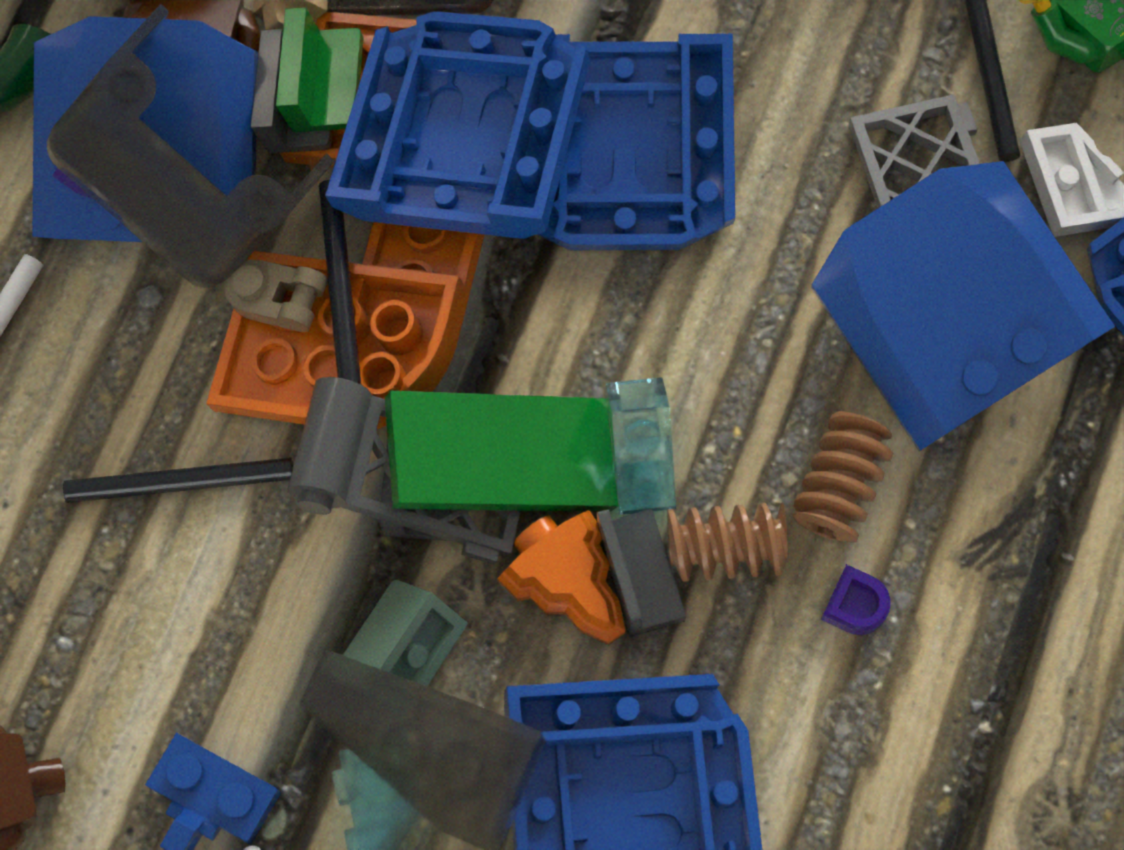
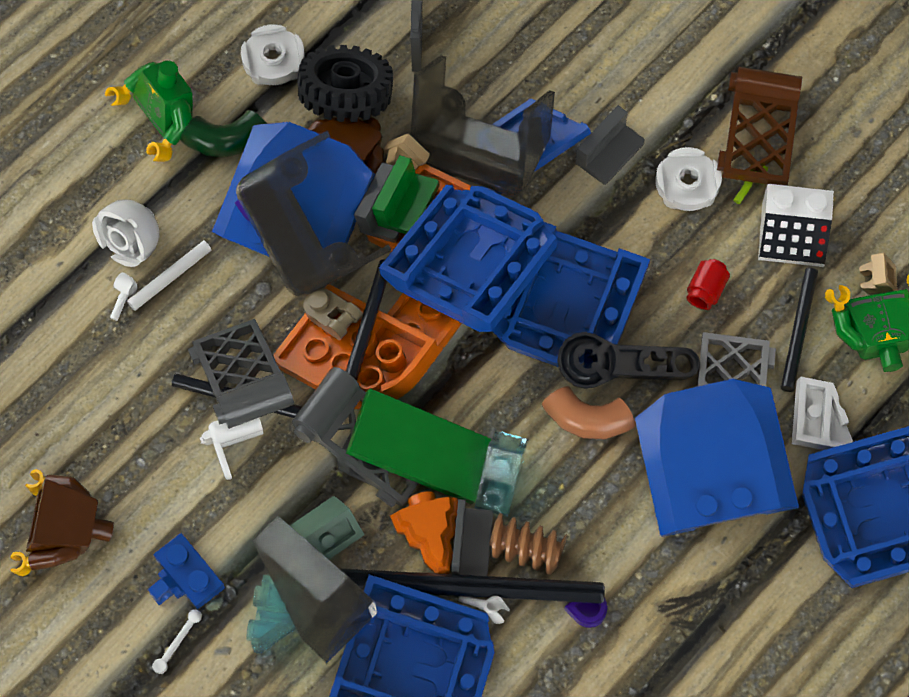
camera: 20 degrees right, 5 degrees down
medium nougat piece [793,411,894,543] -> none
none -> dark grey piece [188,319,294,429]
none -> white piece [199,418,264,480]
none -> black axle [324,568,605,603]
none -> white hand [459,596,510,624]
none -> nougat cylinder [542,386,636,440]
none -> black beam [557,332,700,389]
none -> red brick [686,259,730,310]

